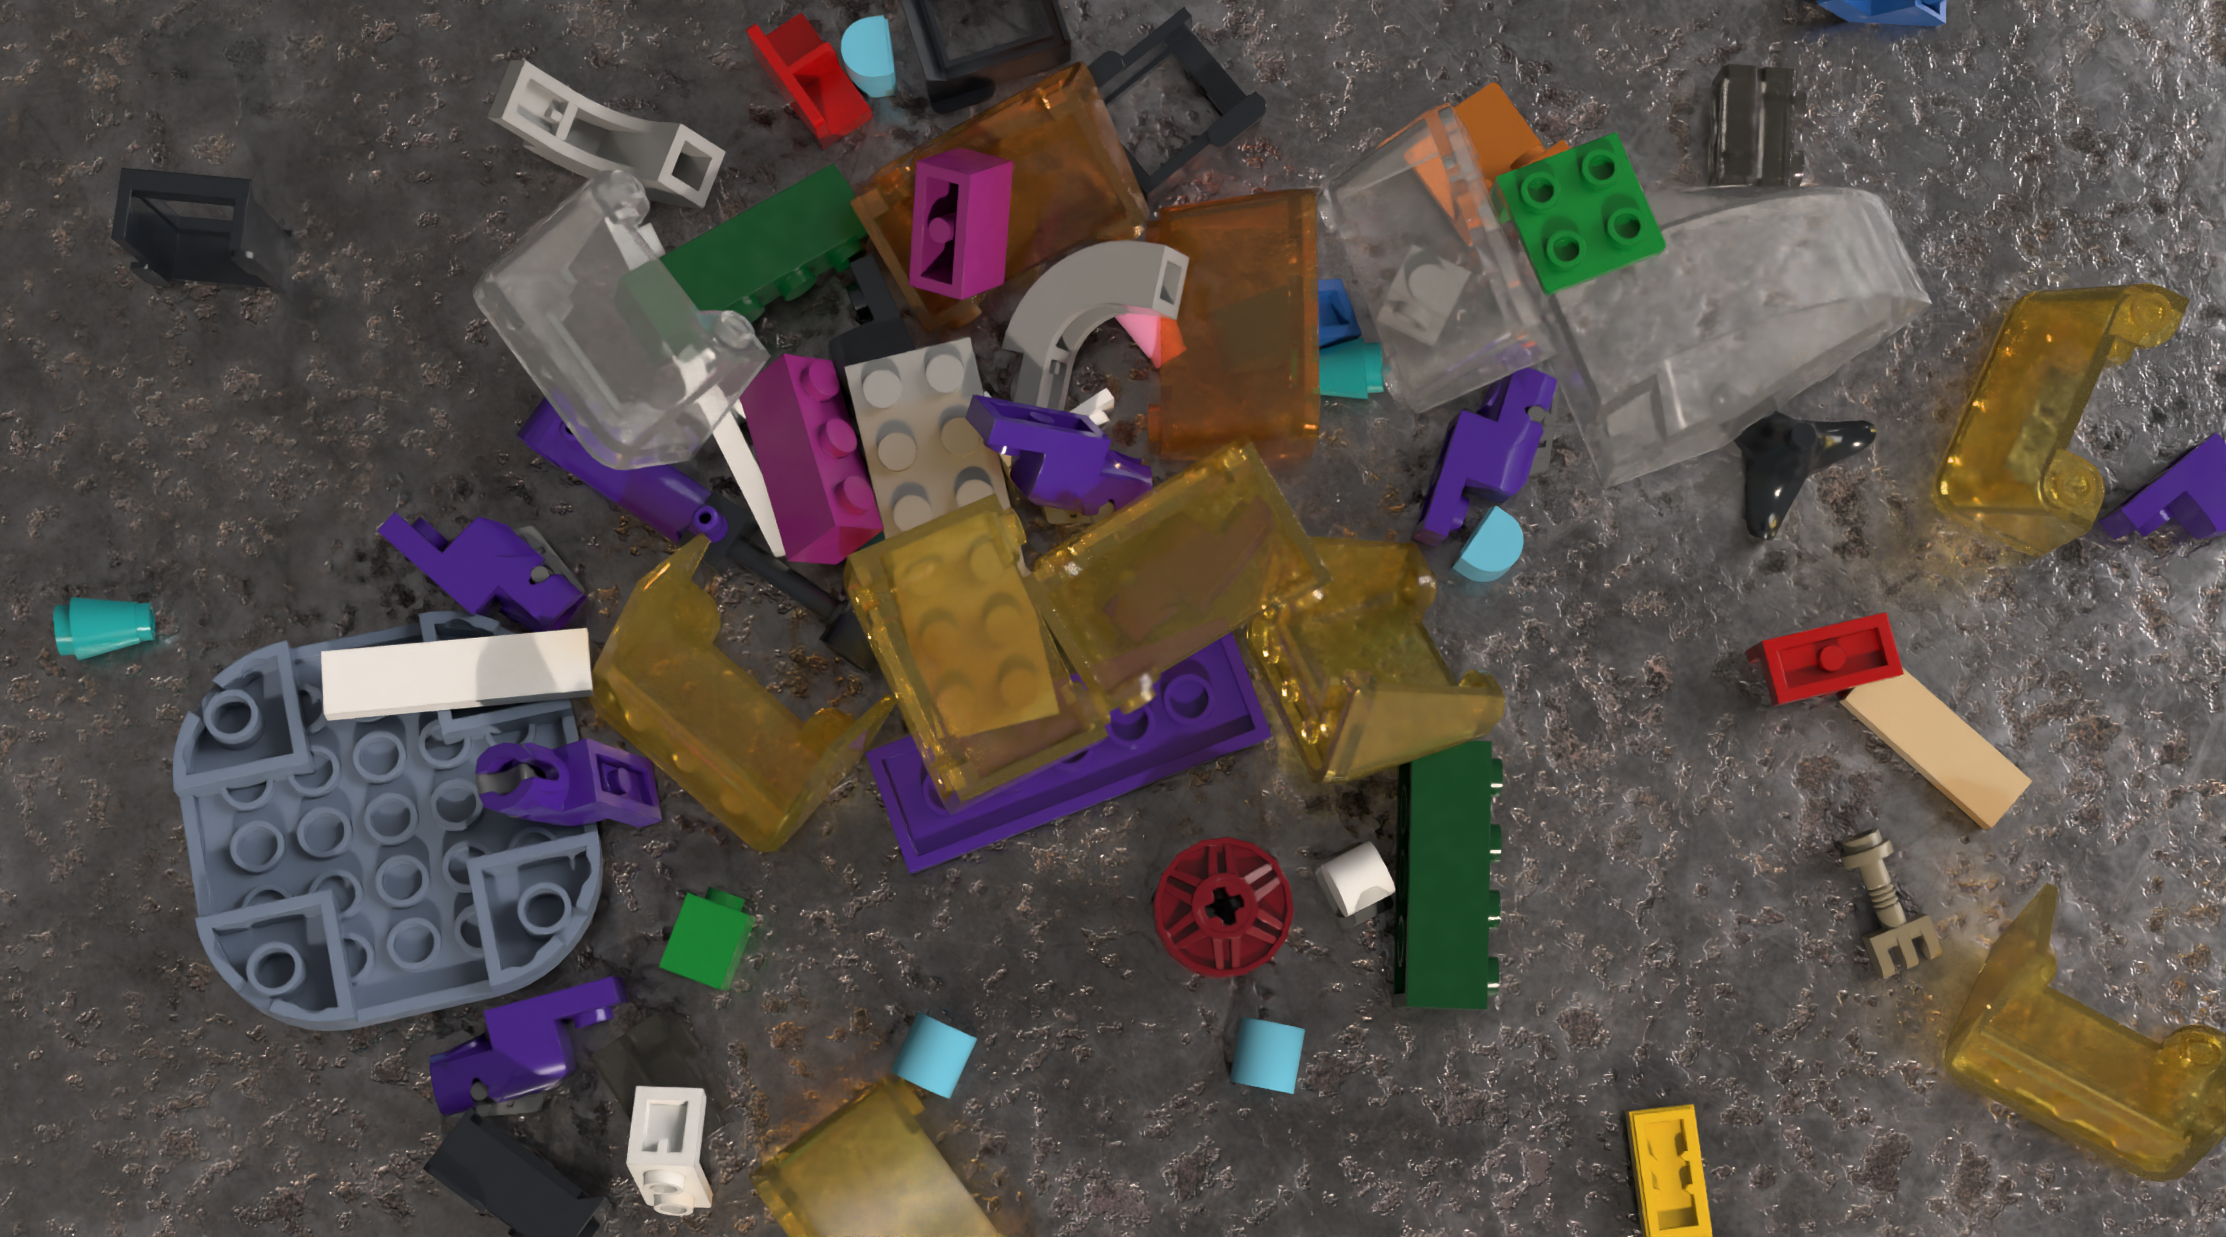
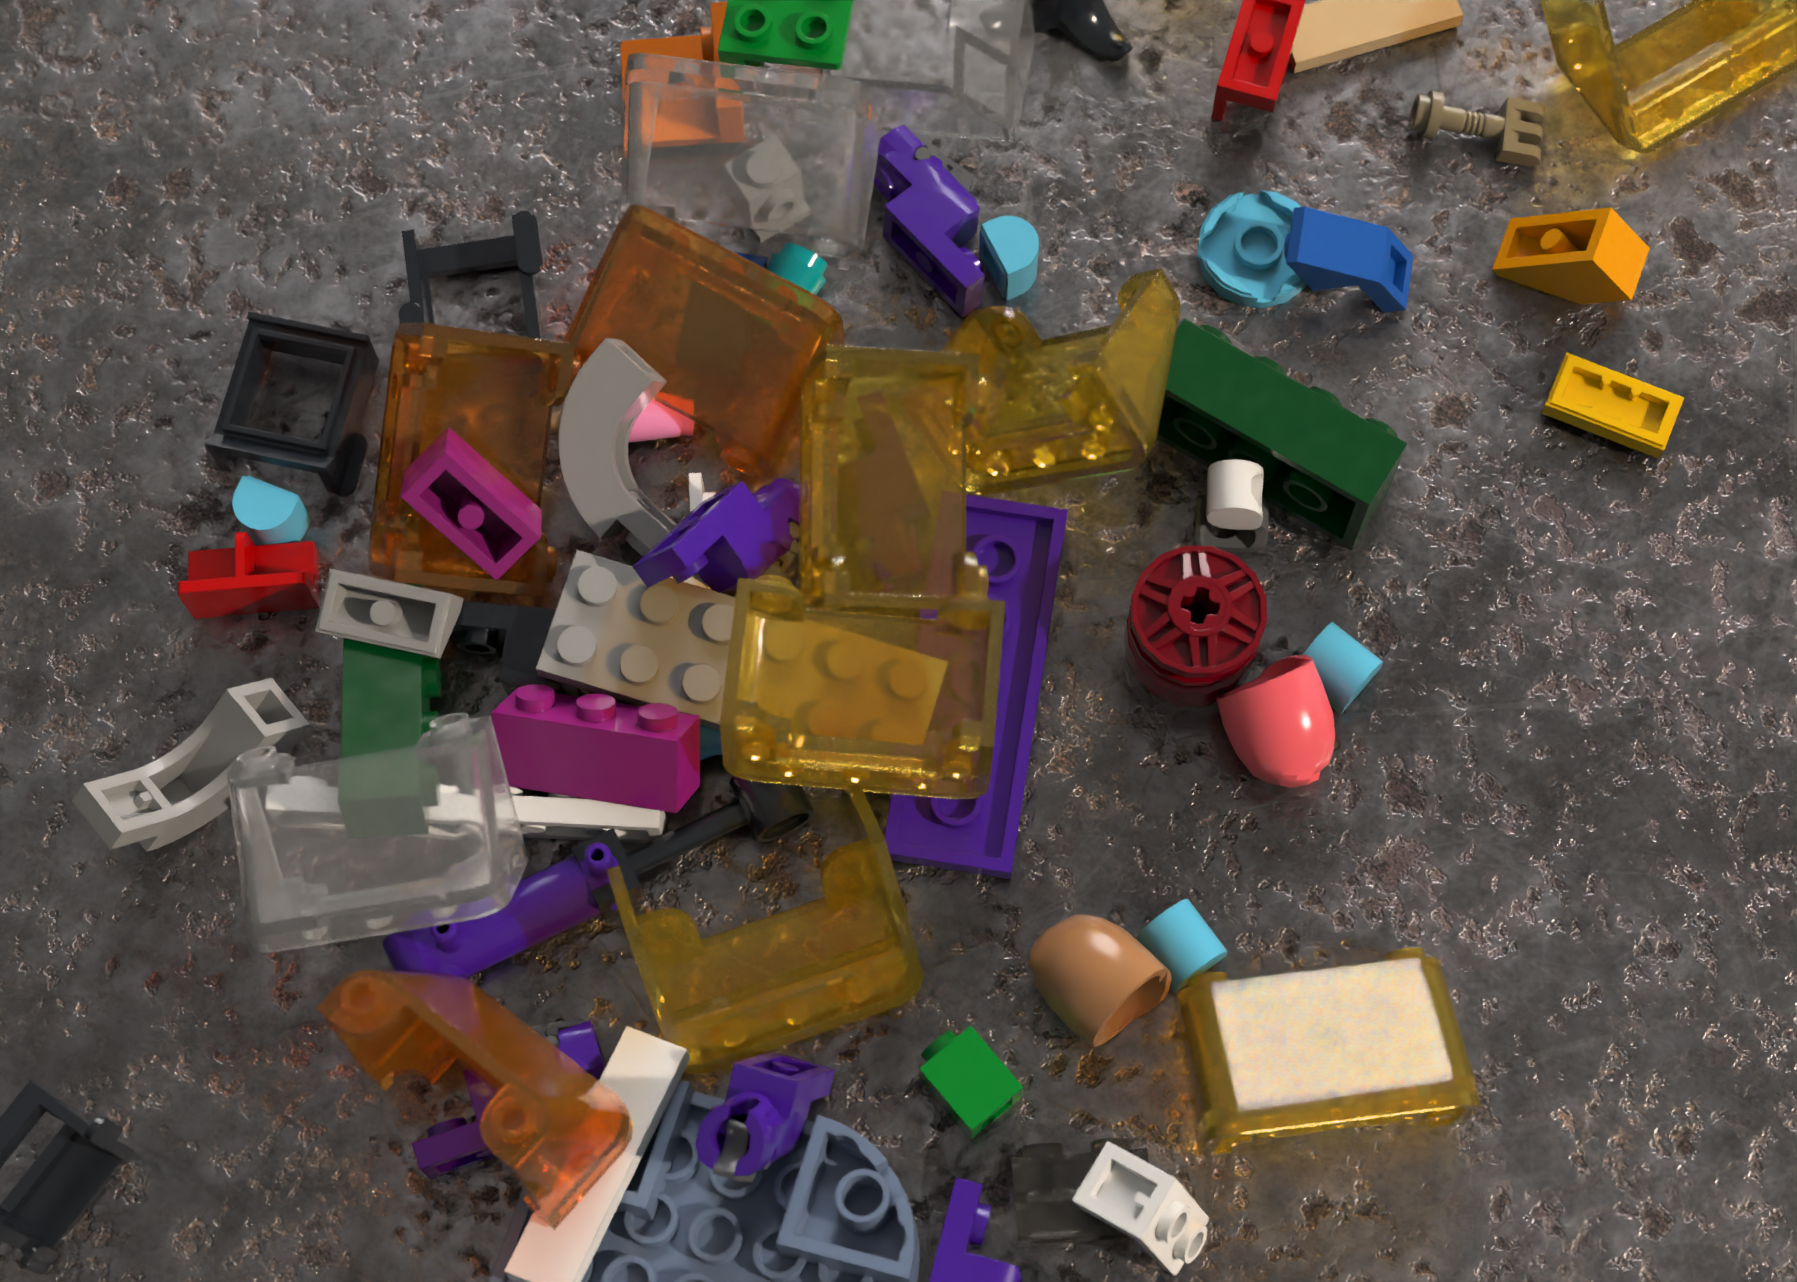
camera: 55 degrees left, 10 degrees down
none -> light grey slope [315,568,464,658]
none -> clear orange windscreen [316,969,633,1230]
none -> medium nougat piece [1028,914,1172,1047]
none -> medium azure tile [1197,190,1307,308]
none -> coral piece [1216,655,1335,788]
none -> blue slope [1284,206,1413,313]
none -> light orange slope [1492,207,1650,305]

